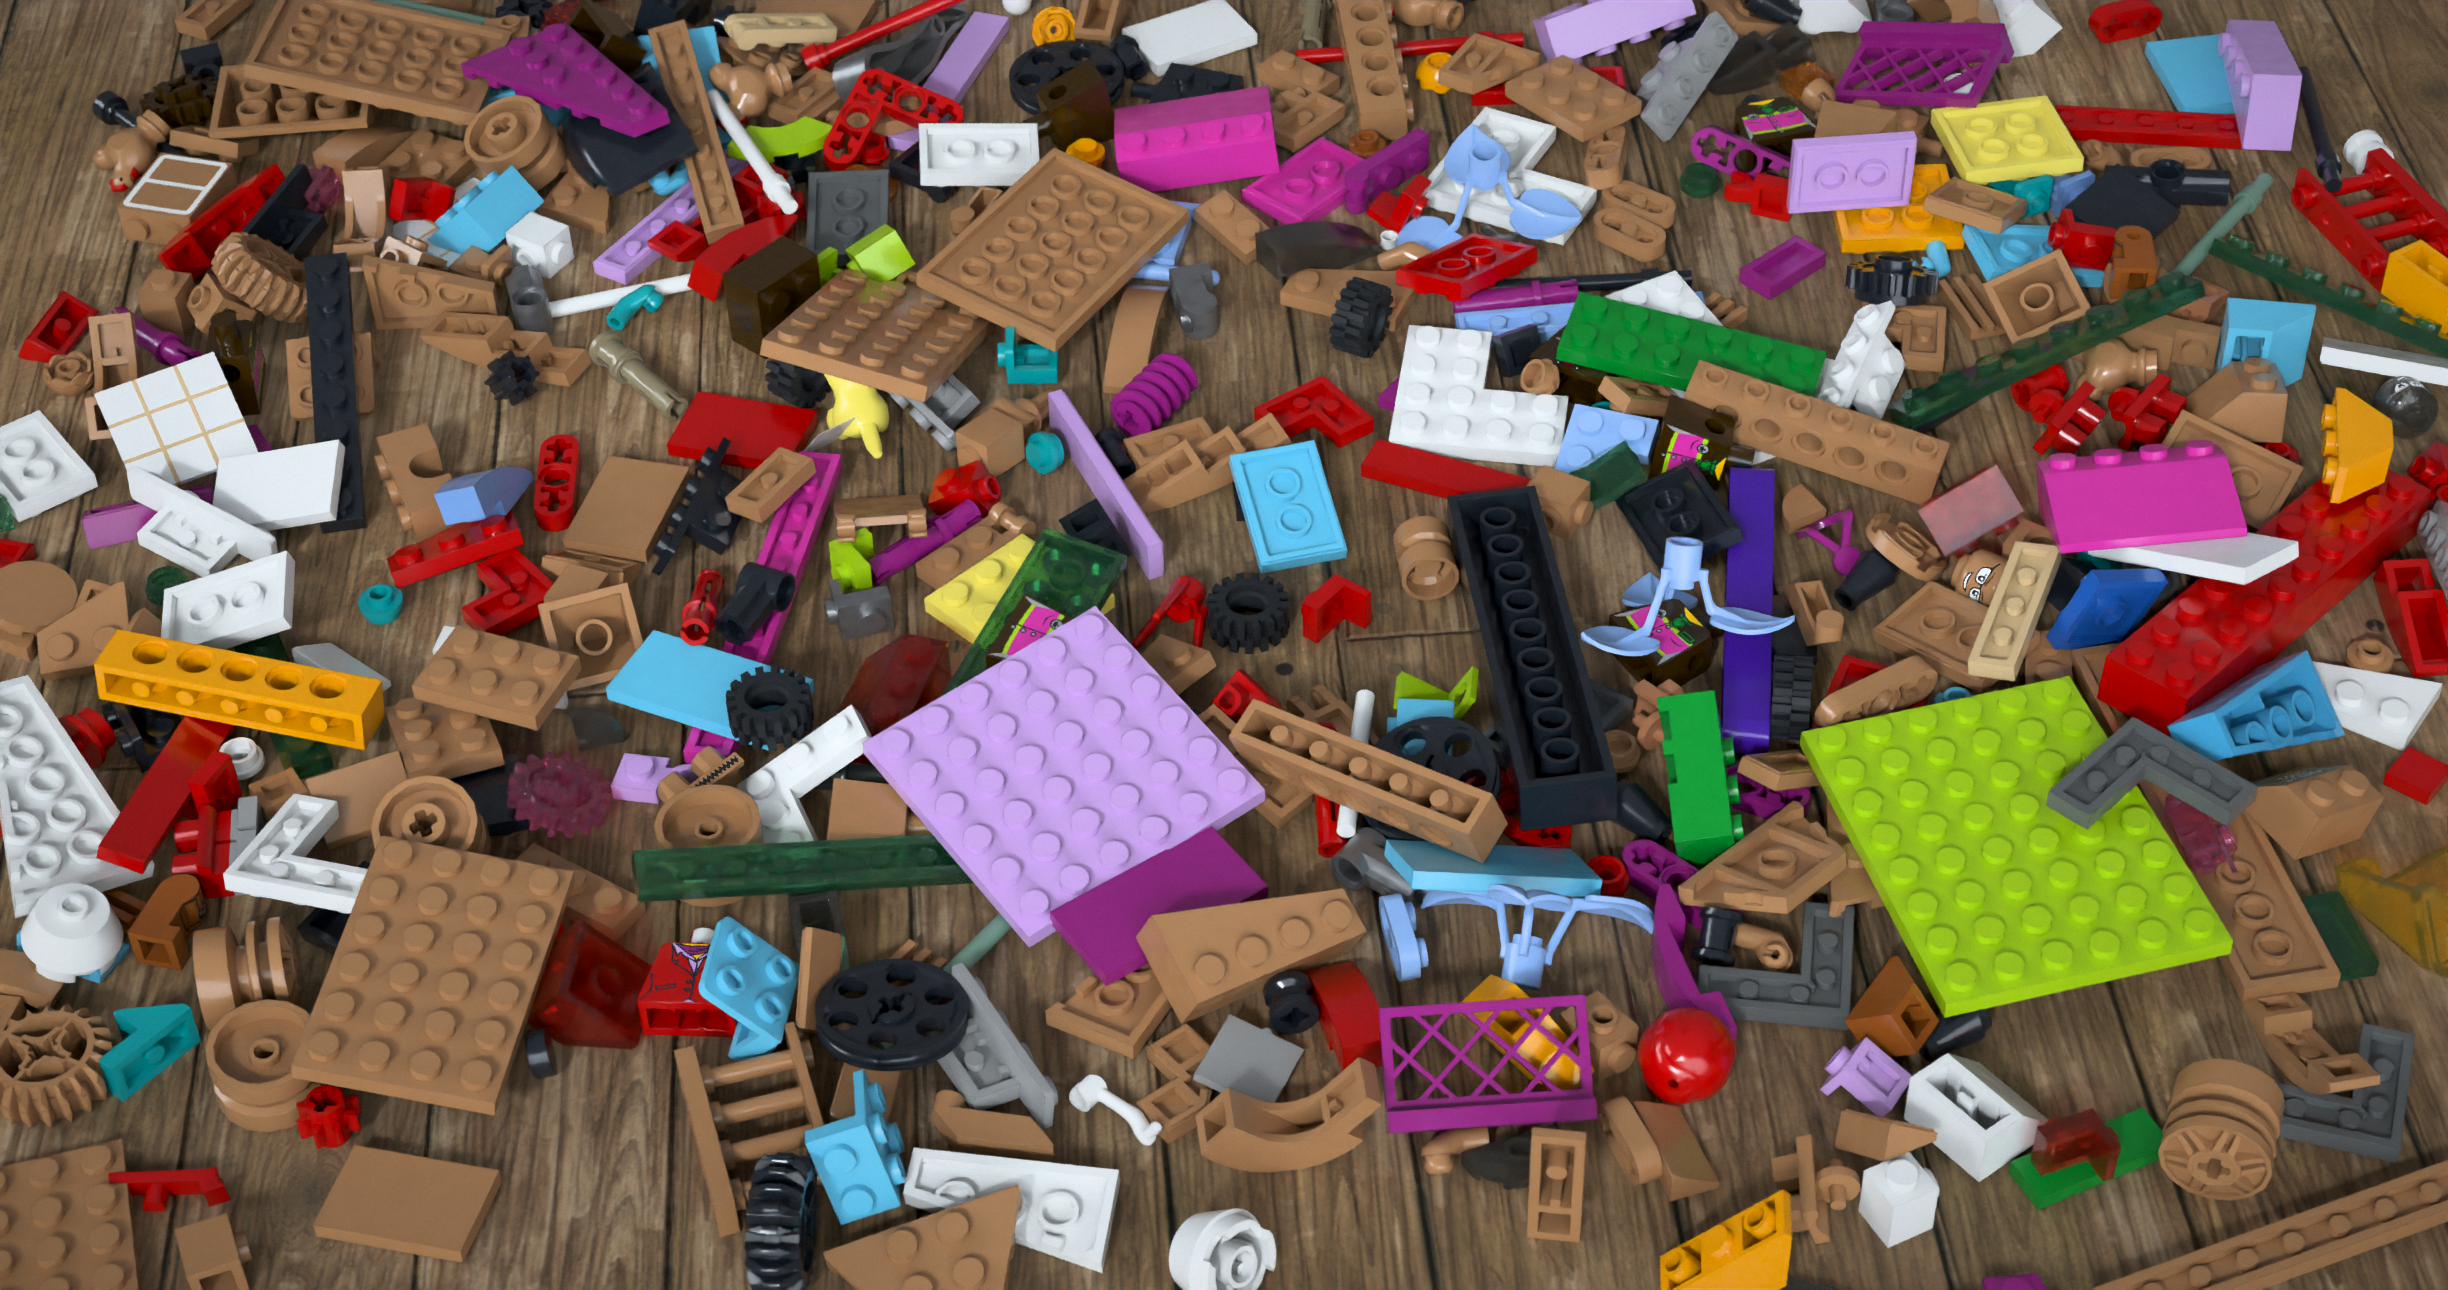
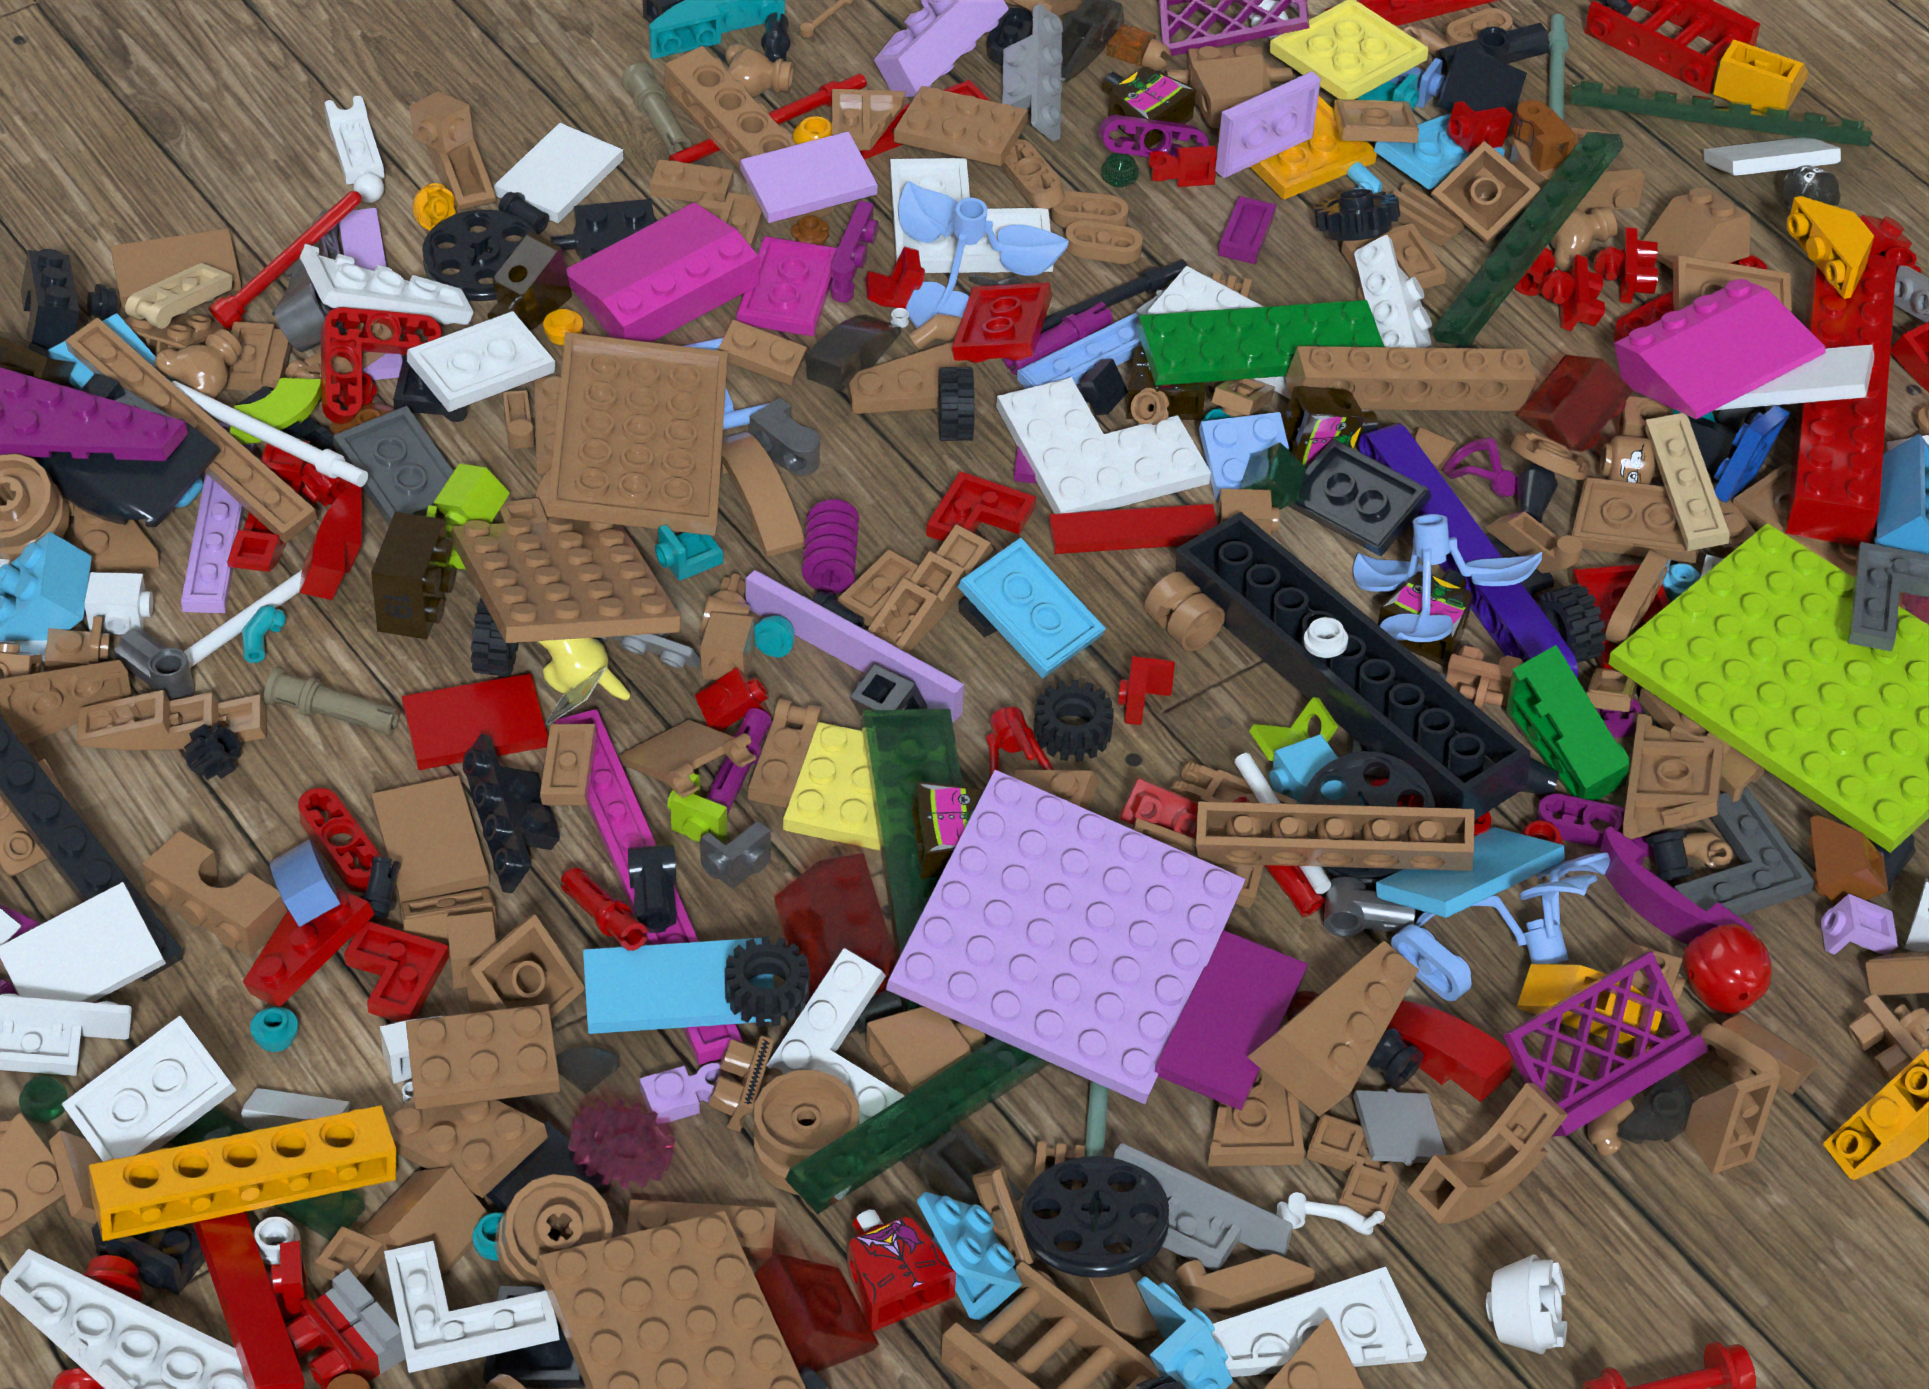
camera: 35 degrees left, 5 degrees up
medium azure slope [2215,297,2316,387] -> none
none -> white wing [300,244,474,325]
none -> black pin [360,857,401,918]
none -> lavender tile [740,131,878,223]
none -> white plate [1304,617,1348,658]

